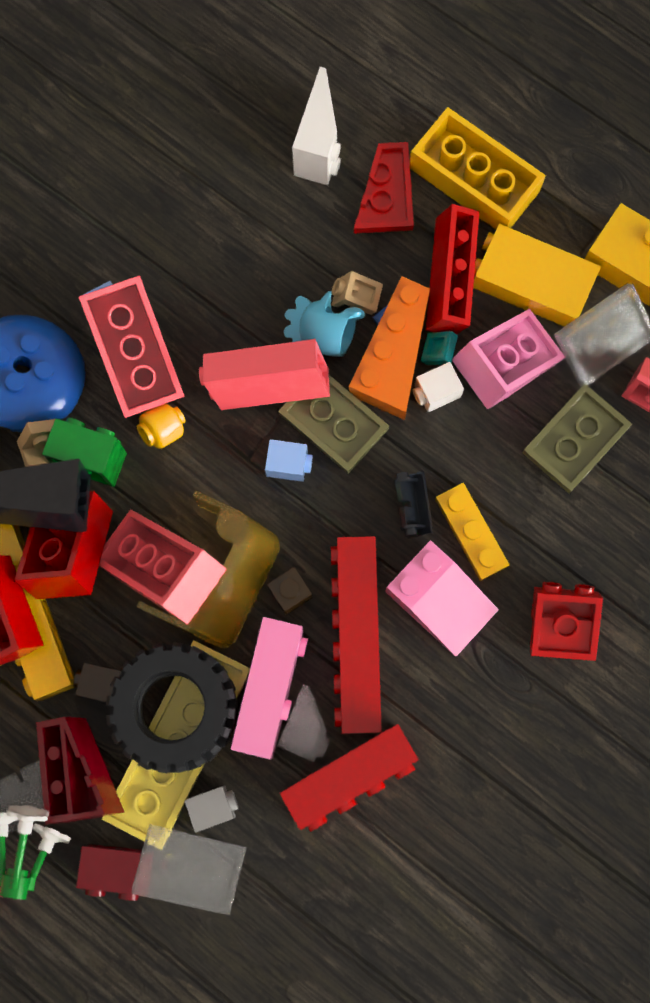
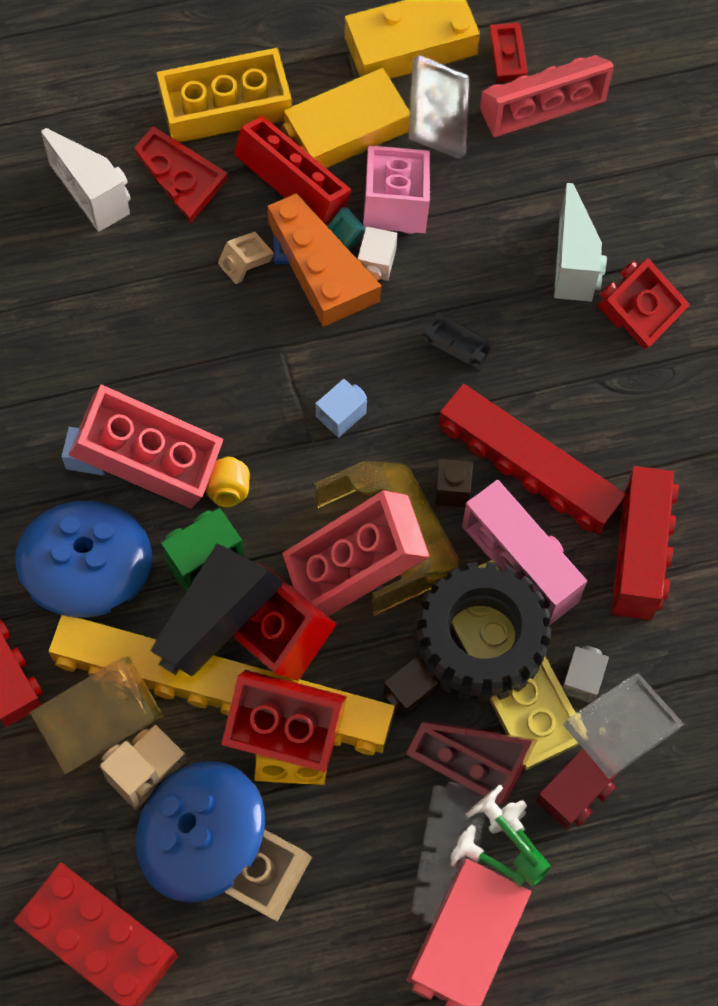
camera: 55 degrees left, 10 degrees down
tan bracket [17,419,55,467] -> none
coral brick [199,339,330,410] -> none
clear slope [277,684,330,762] -> none
olive plate [278,375,389,474] -> none
medium azure piece [284,291,365,357] -> none
bright pink slope [385,540,498,657] -> none
yellow plate [435,482,509,581] -> none
olive plate [522,384,632,494] -> none
none -> light aqua slope [554,183,607,302]

